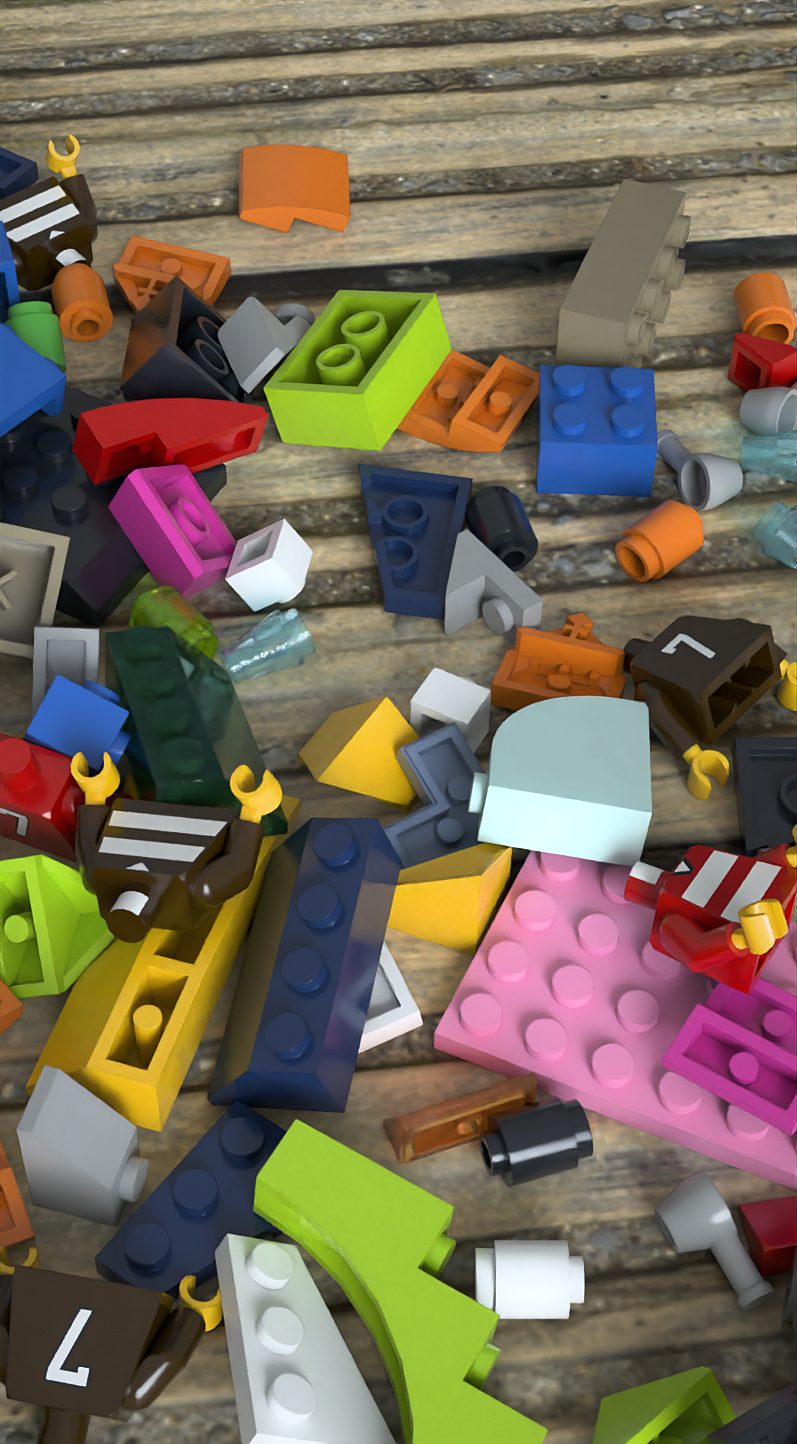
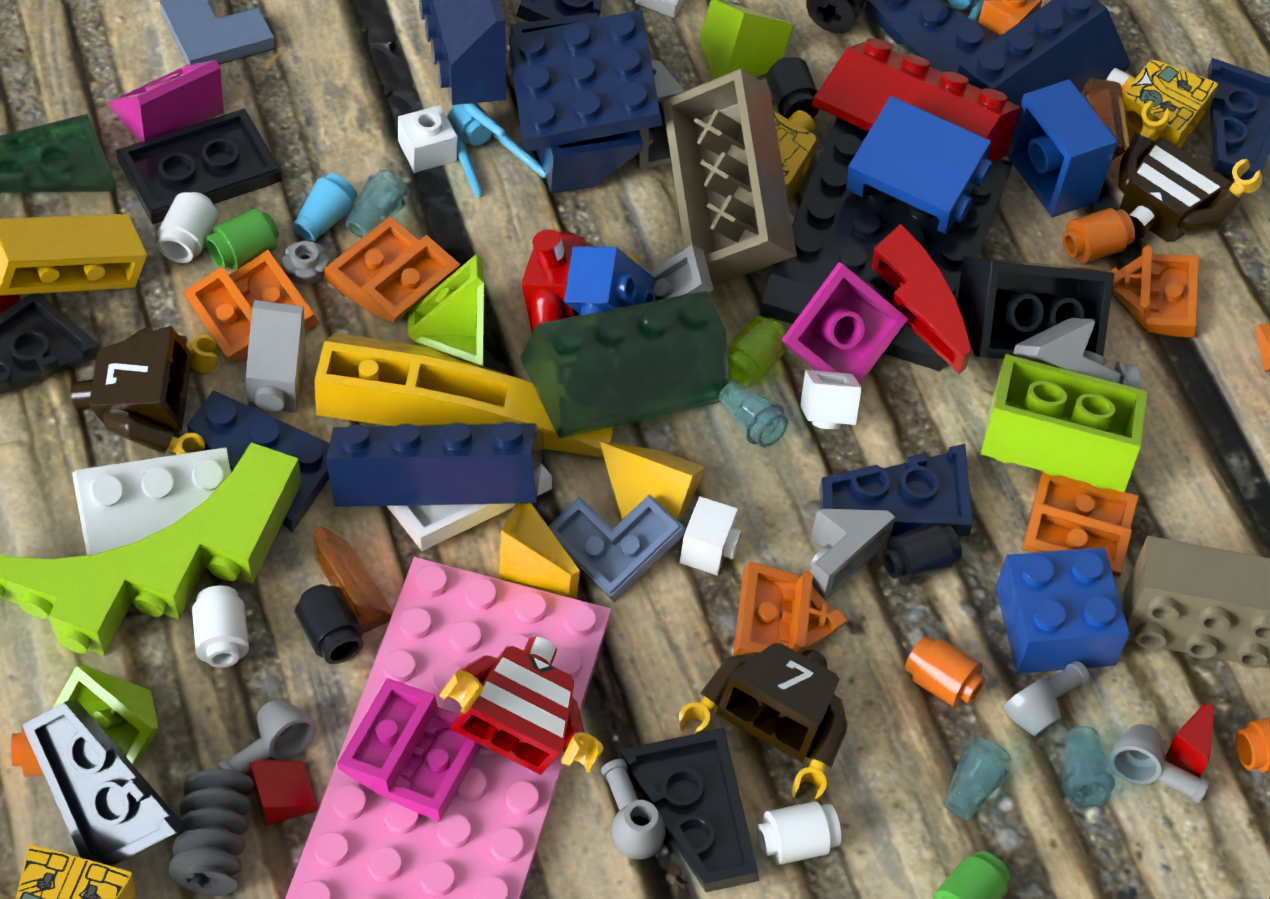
camera: 75 degrees right, 5 degrees up
bright green brick [4,301,67,373] -> none
dark brown torso [70,752,282,943] -> none
light aqua brick [468,696,652,867] -> none

